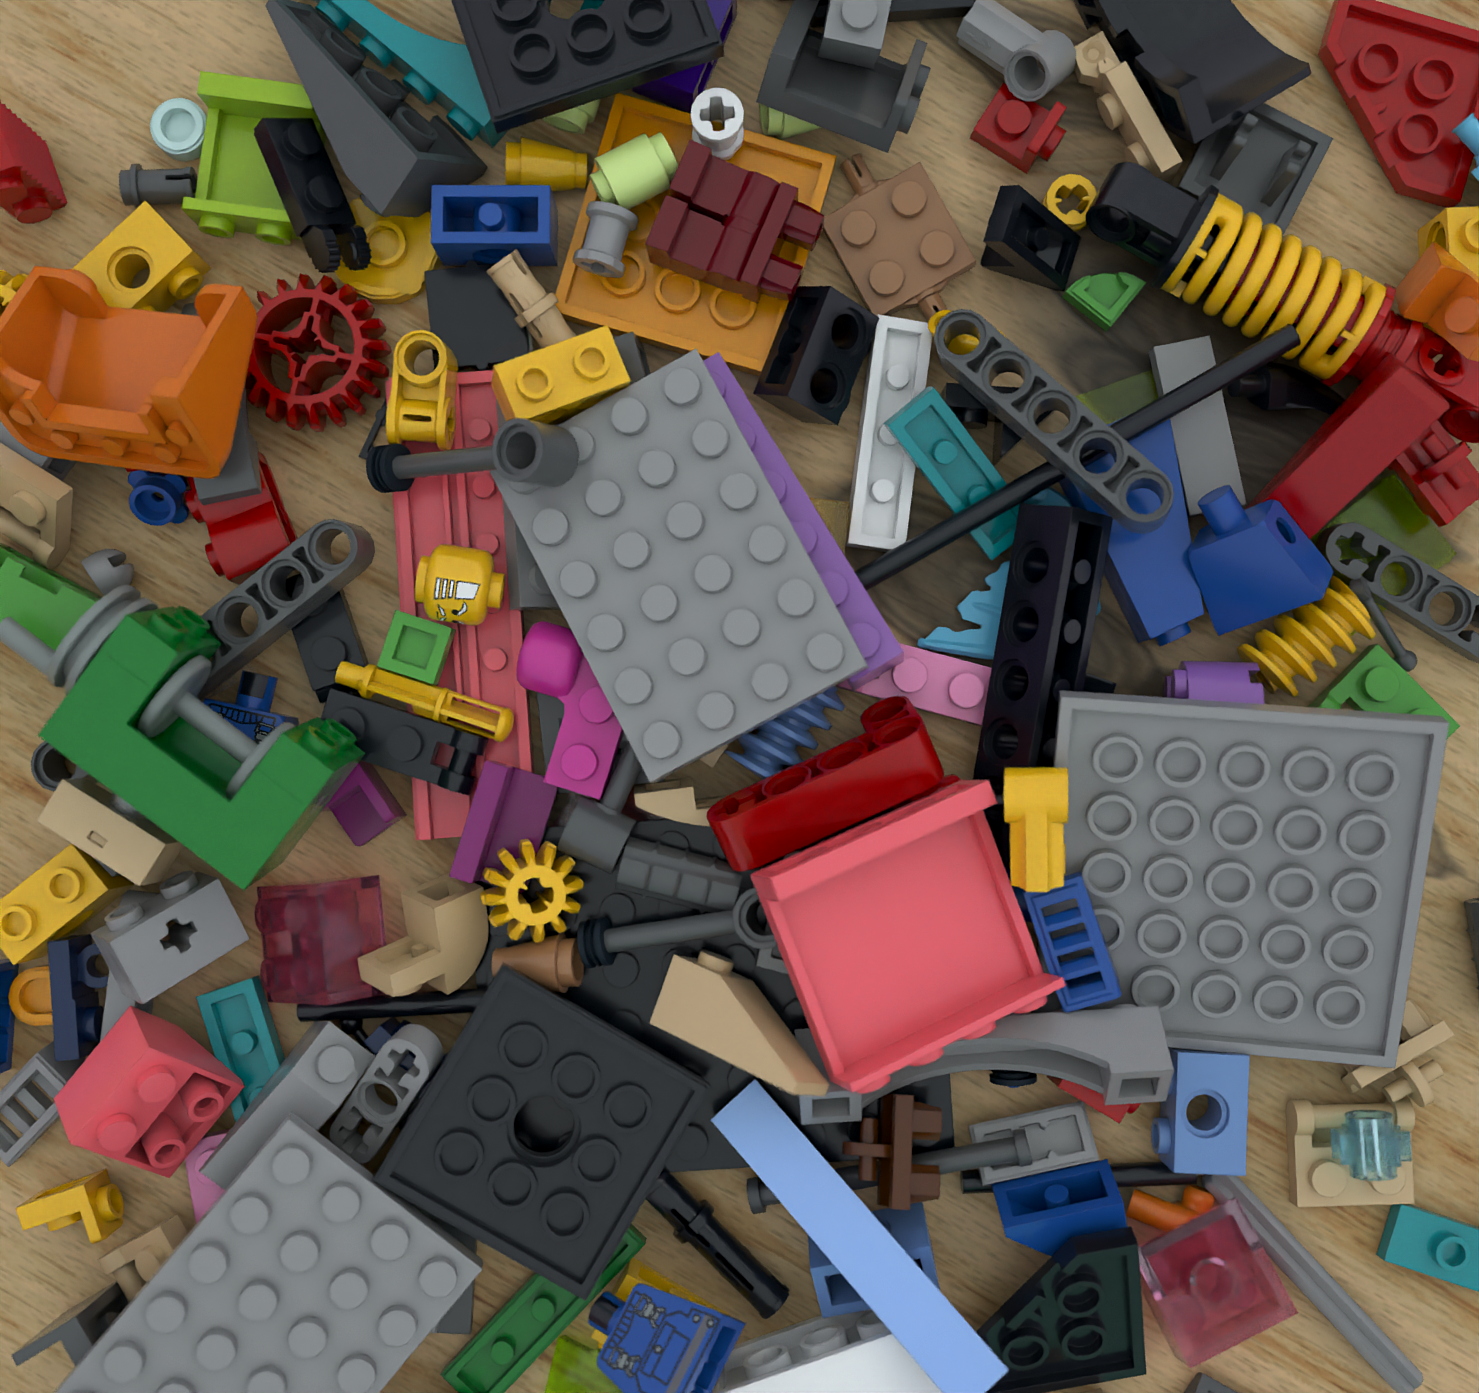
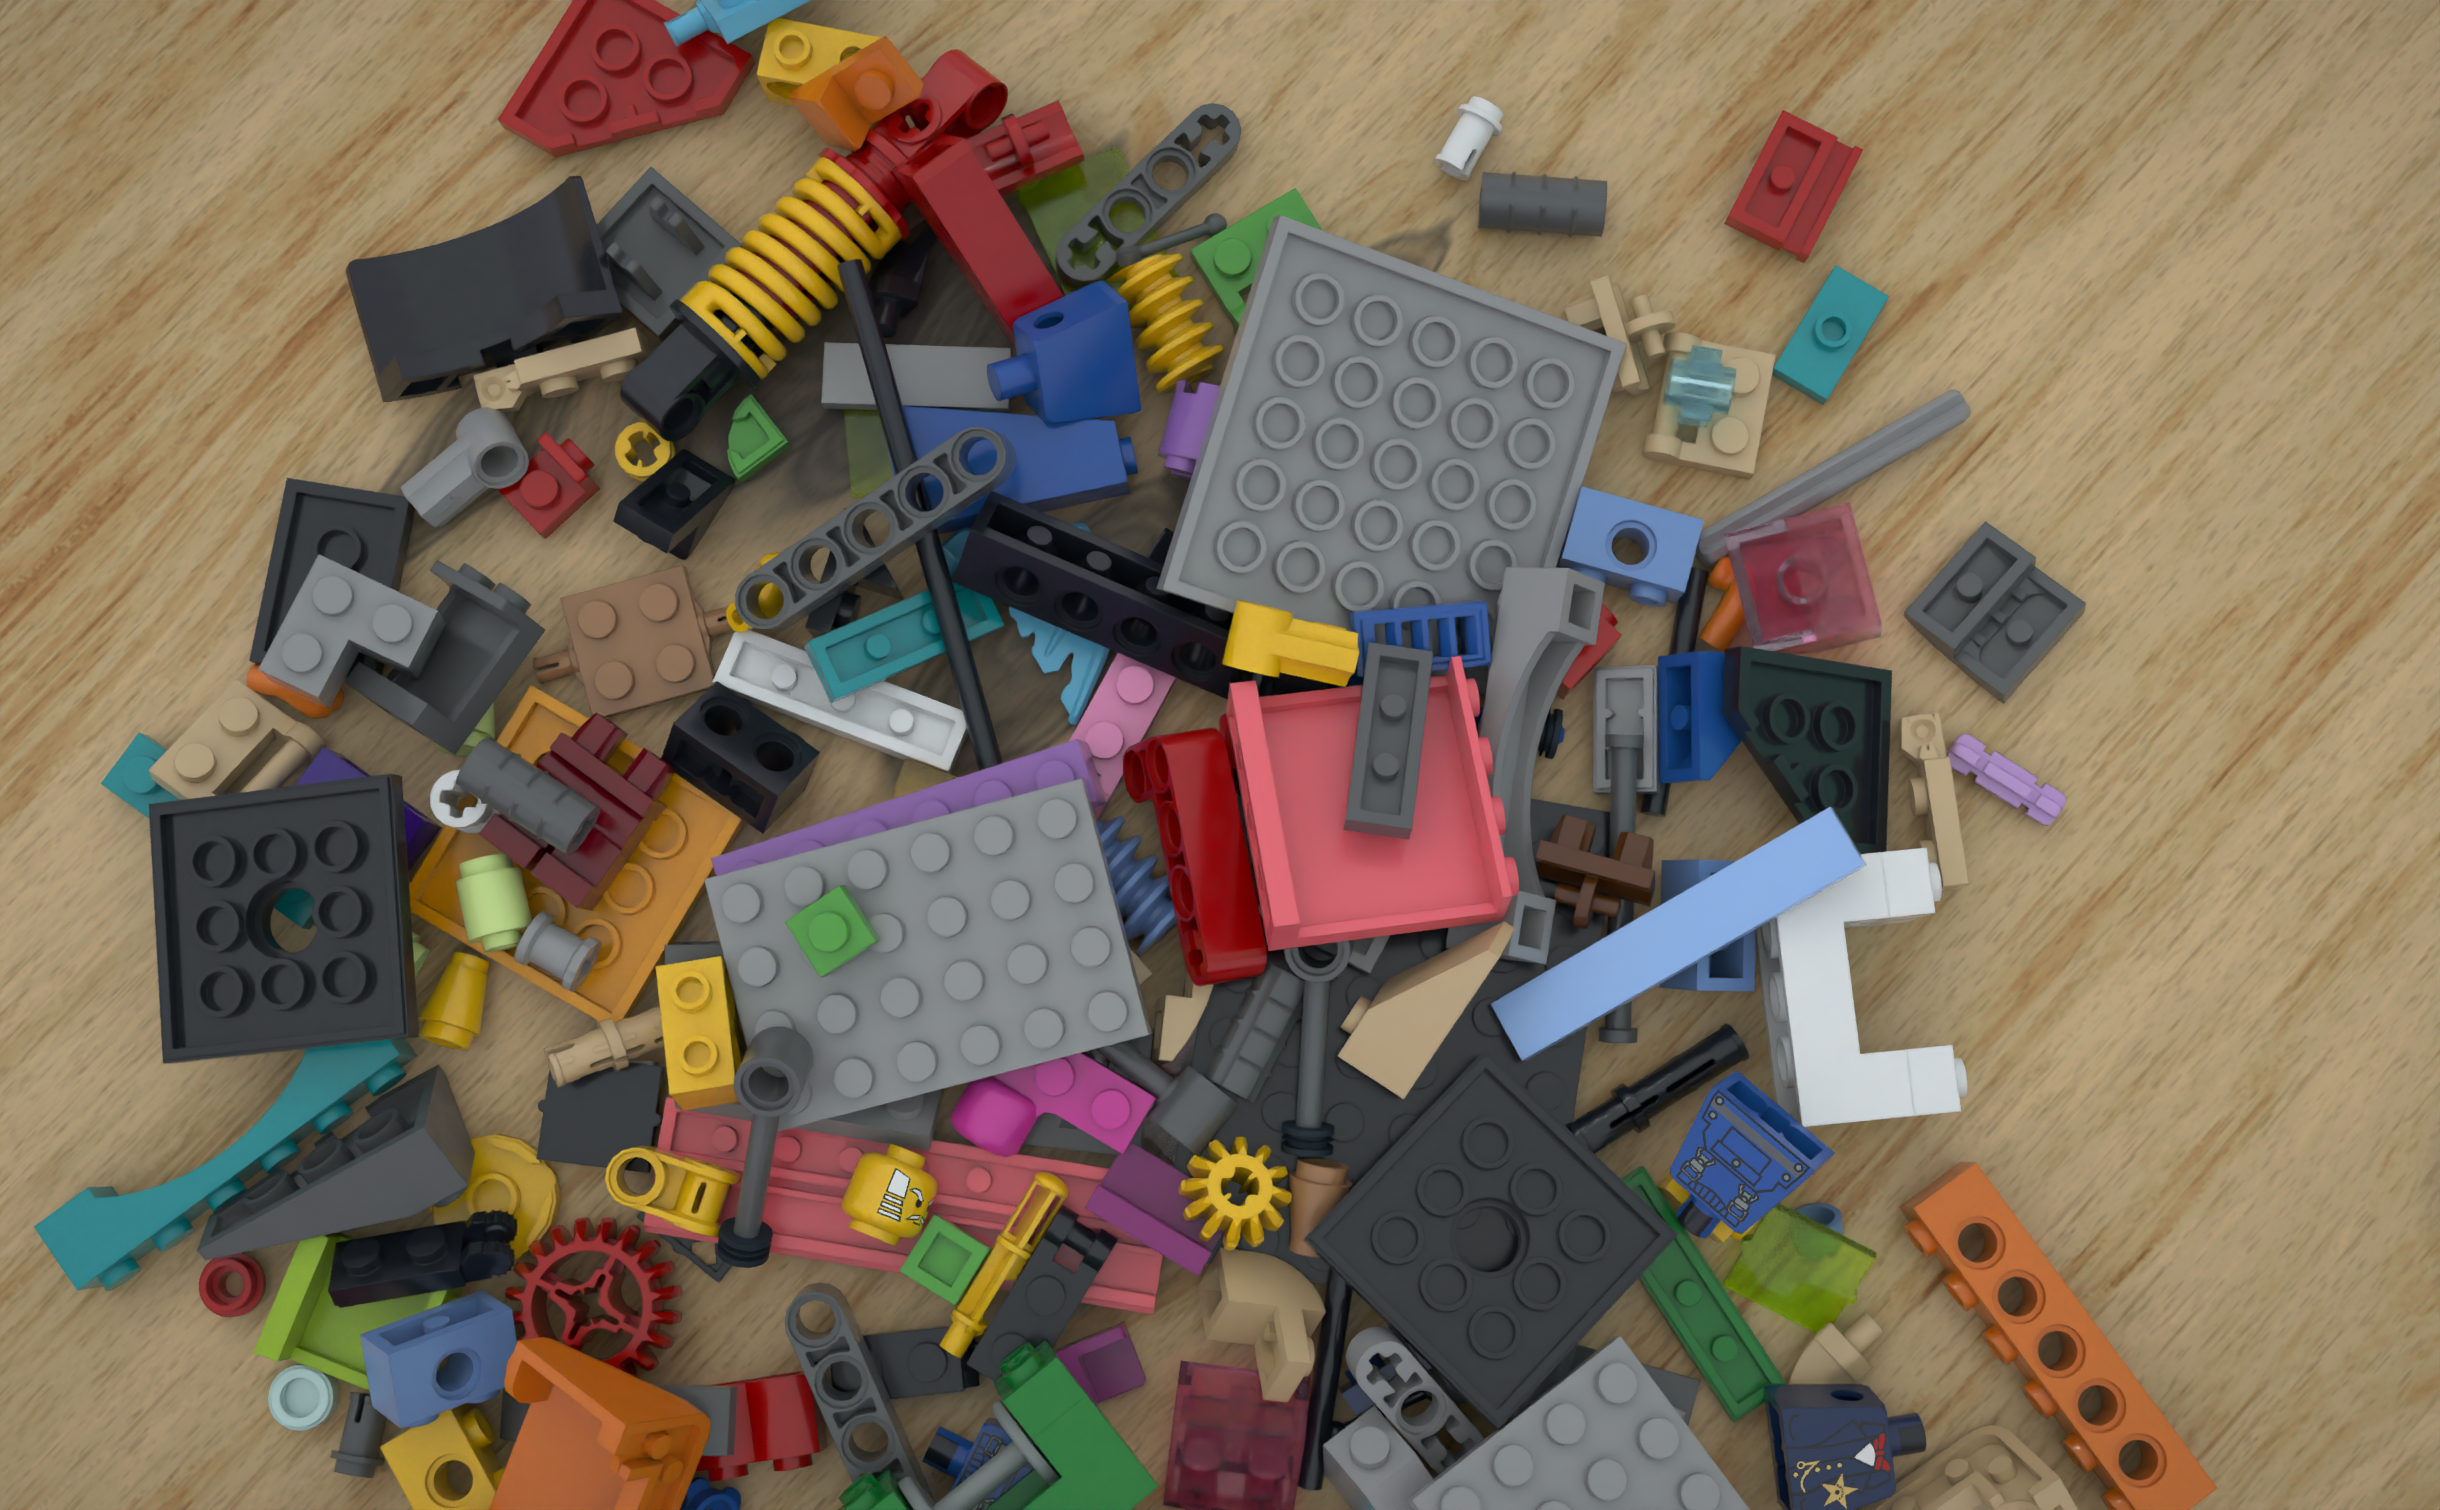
camera: 75 degrees left, 5 degrees down
blue brick [431,185,558,266] -> none
none -> red plate [199,1252,266,1317]
none -> medium blue brick [360,1290,517,1428]
none -> dark grey axle [456,737,601,855]
none -> bright green plate [785,885,881,978]
none -> dark grey plate [1343,642,1433,840]

